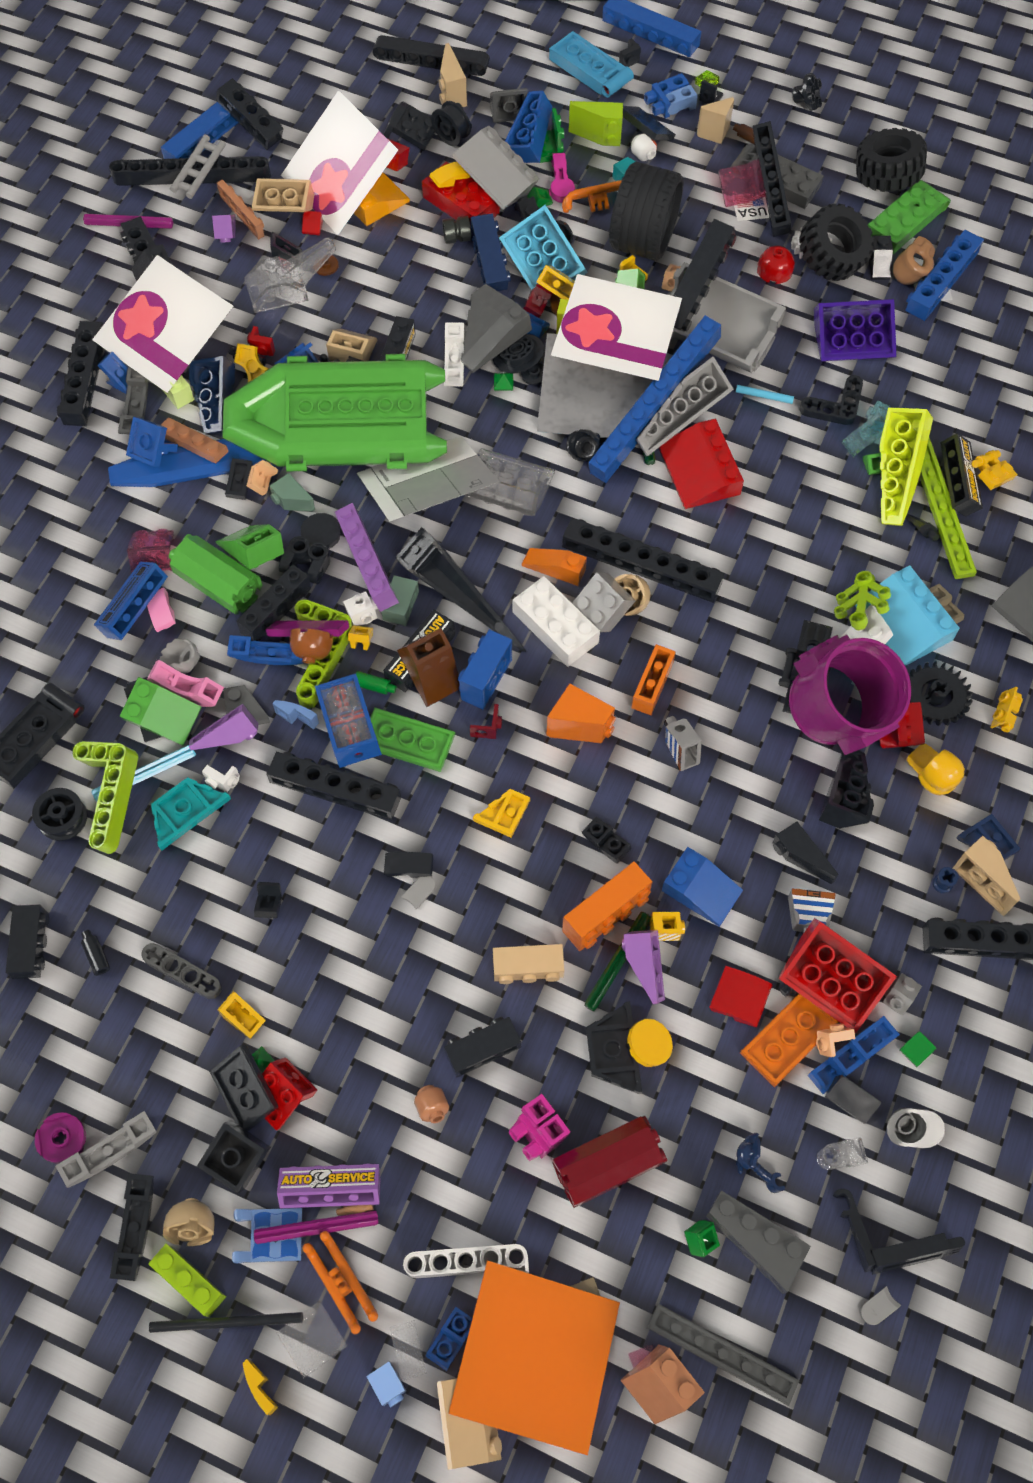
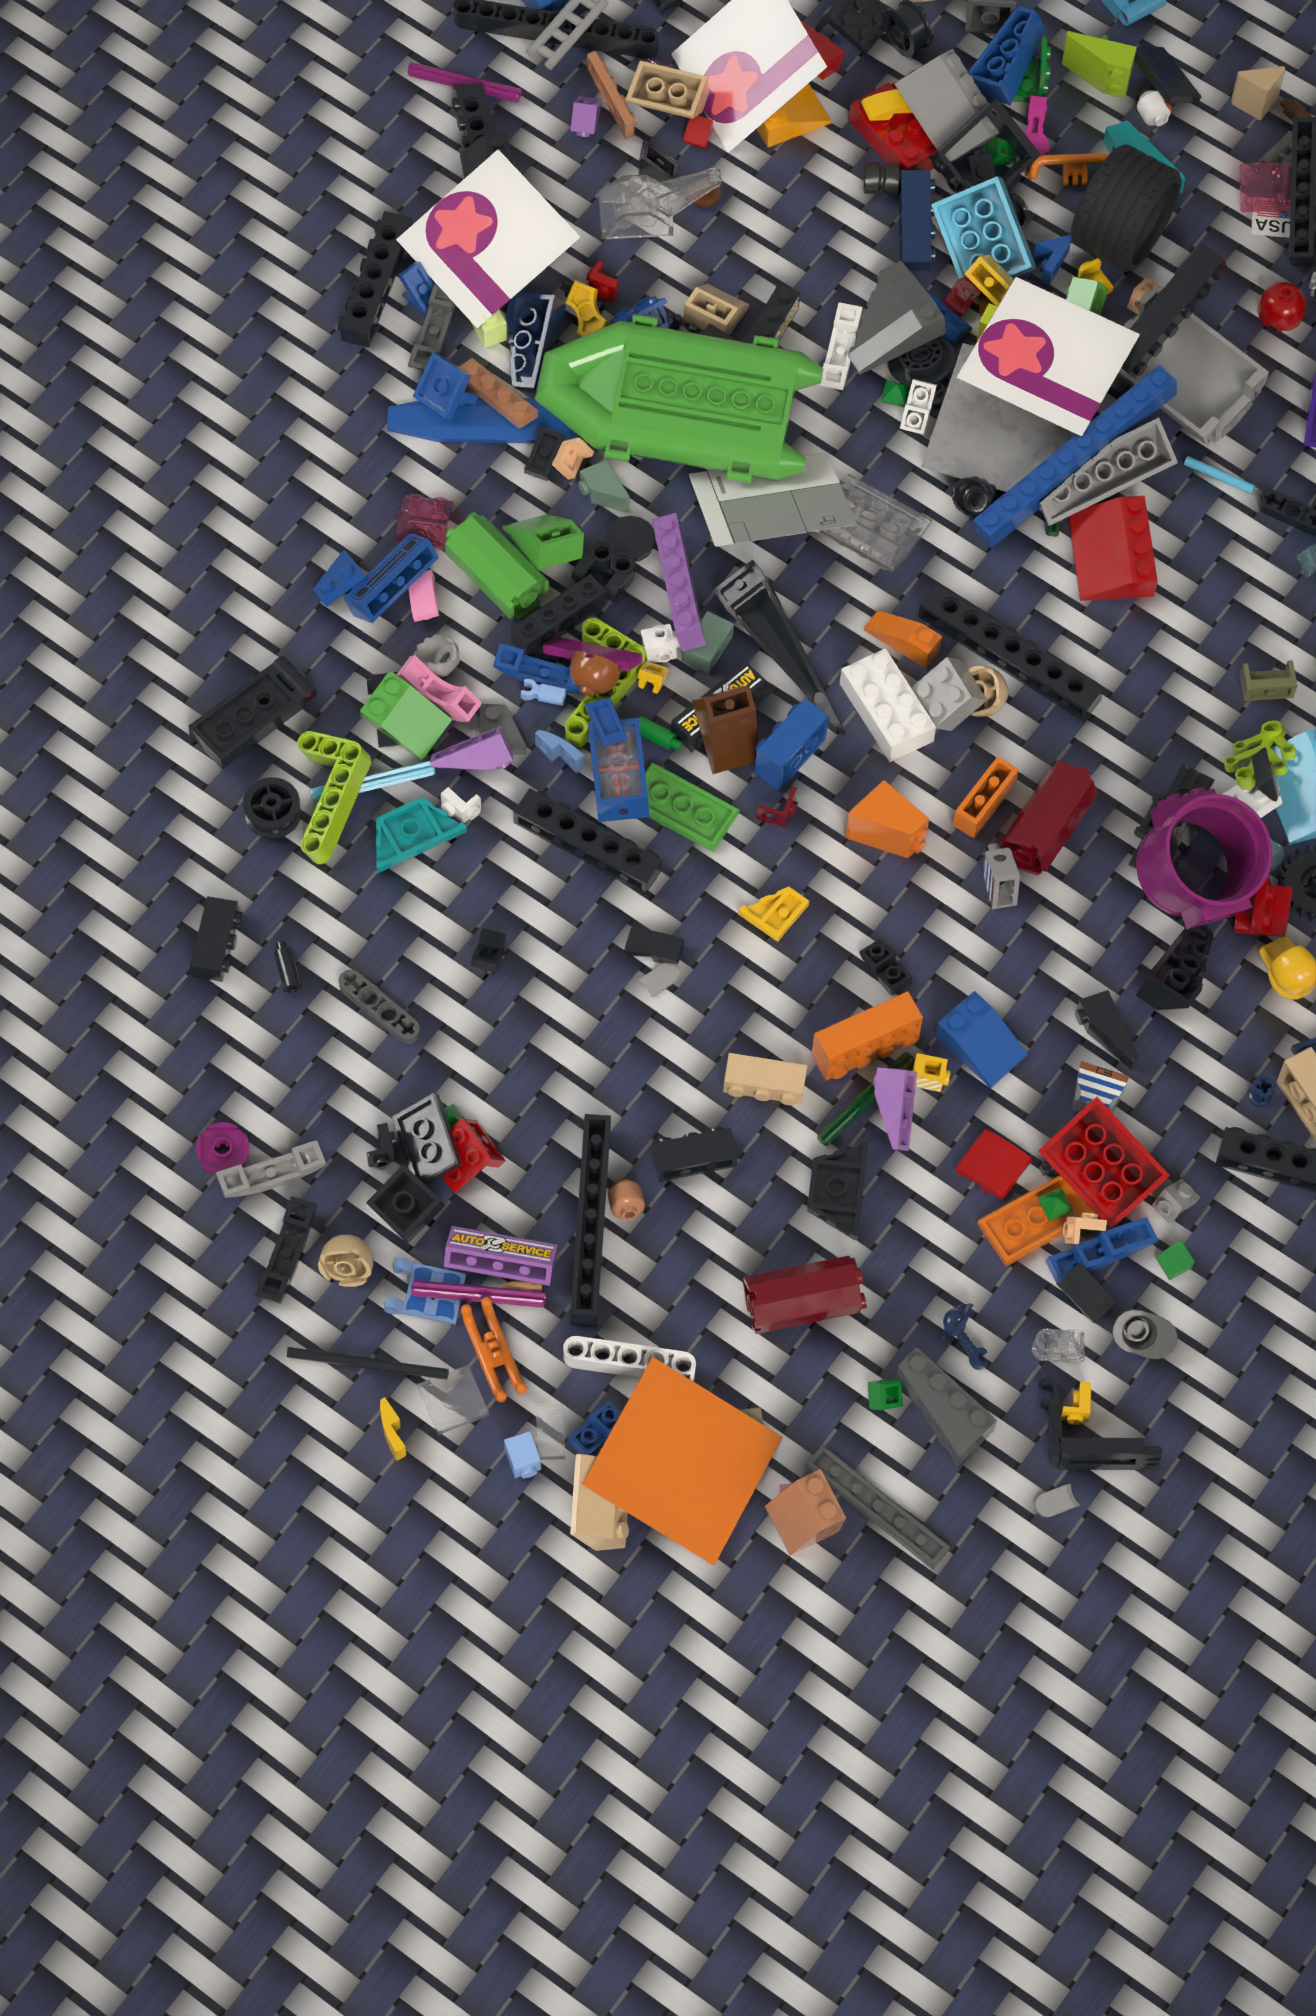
camera: 10 degrees right, 0 degrees up
lime brick [148,1243,227,1317] -> none
yellow slope [217,991,266,1039] -> none
dark pink hips [508,1094,570,1161] -> none
yellow tile [627,1019,673,1067] -> none
hips [644,73,697,118] -> none
clear neon green tile [695,70,719,87] -> none
black bracket [699,80,723,104] -> none
none -> blue wing [313,550,366,607]
none -> black bracket [367,1123,397,1168]
none -> light blue bar [521,679,567,706]
none -> black brick [570,1114,611,1327]
none -> blue tile [585,697,627,747]
none -> white slope [900,379,937,435]
none -> black window [929,99,1041,193]
none -> dark red brick [999,760,1098,876]
none -> blue slope [1034,235,1072,286]
none -> green slope [1038,1188,1073,1221]
none -> yellow bracket [1061,1381,1091,1425]
none -> olive panel [1239,660,1297,701]
none -> black slope [1252,747,1278,802]

